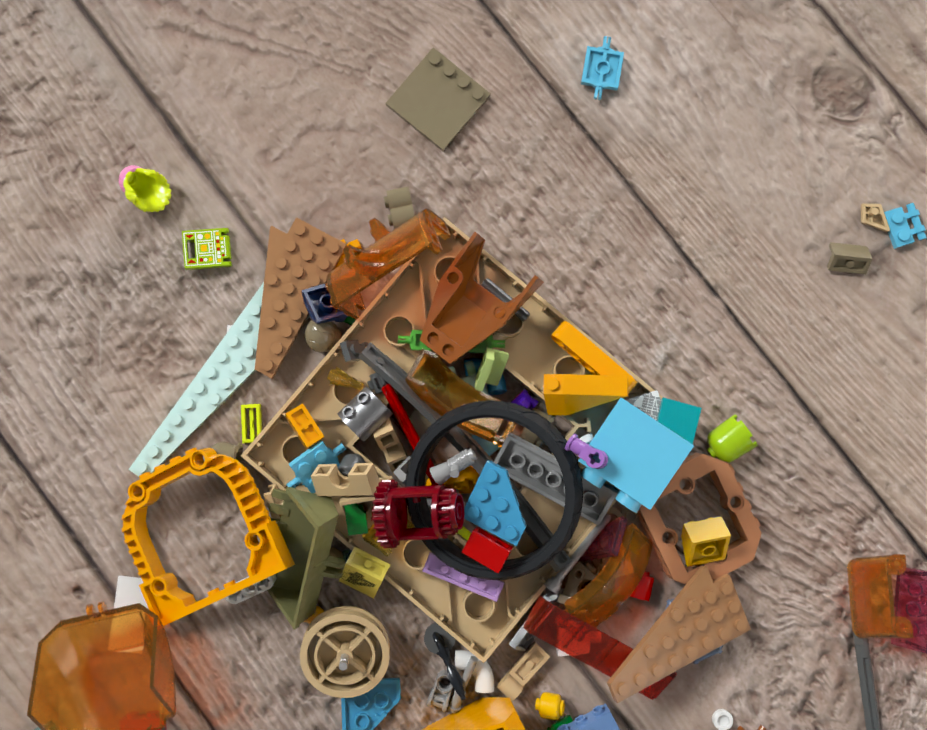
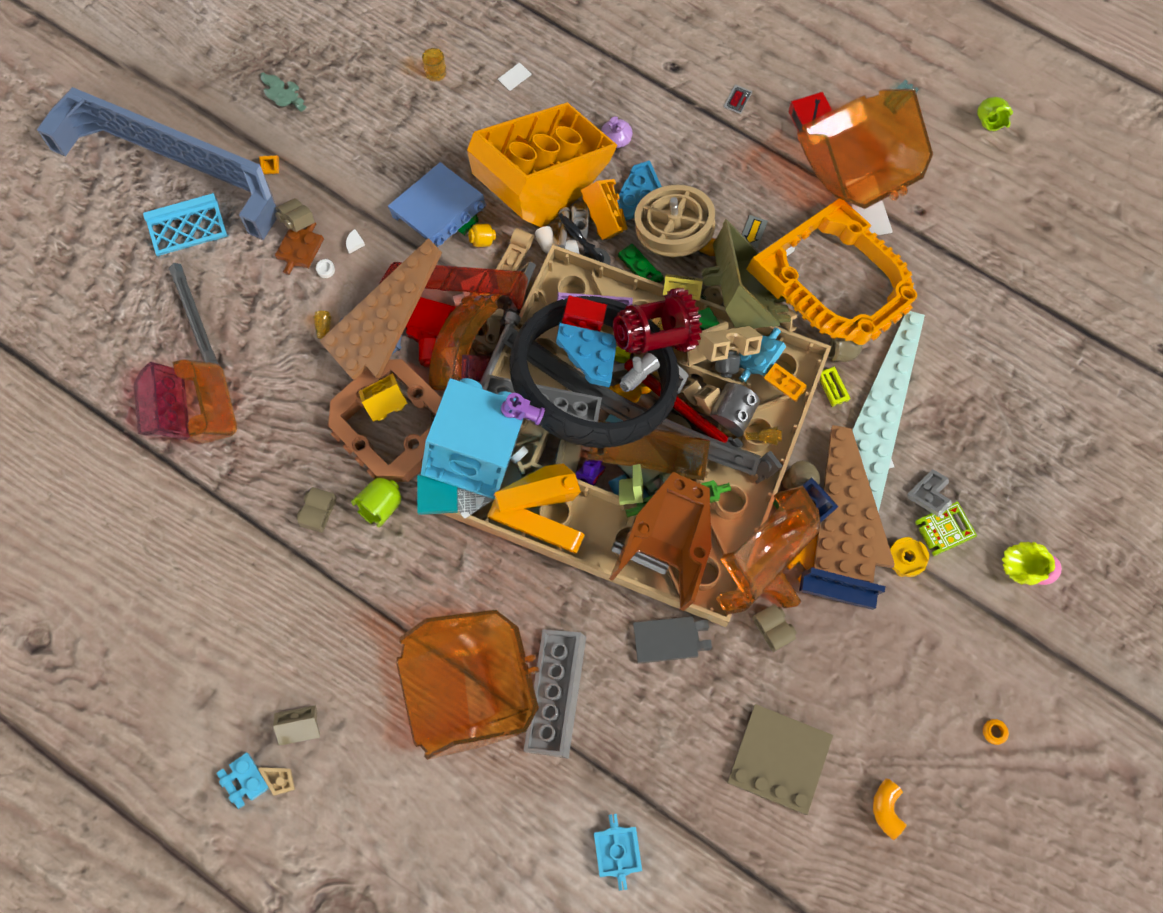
camera: 165 degrees right, 15 degrees down
none -> dark tan brick [297,487,337,533]
none -> clear yellow cone [313,311,332,339]
none -> clear orange windscreen [396,610,539,760]
none -> red piece [406,297,466,342]
none -> light grey arch [524,629,586,759]
none -> light orange wedge [581,179,627,240]
none -> green plate [618,243,664,283]
none -> dark grey tile [633,616,712,664]
none -> sticker [742,215,768,249]
none -> dark blue fence [799,567,886,610]
none -> light orange cylinder [873,778,907,840]
none -> yellow plate [890,537,929,577]
none -> light grey plate [907,469,952,517]
none -> light orange piece [983,719,1009,745]

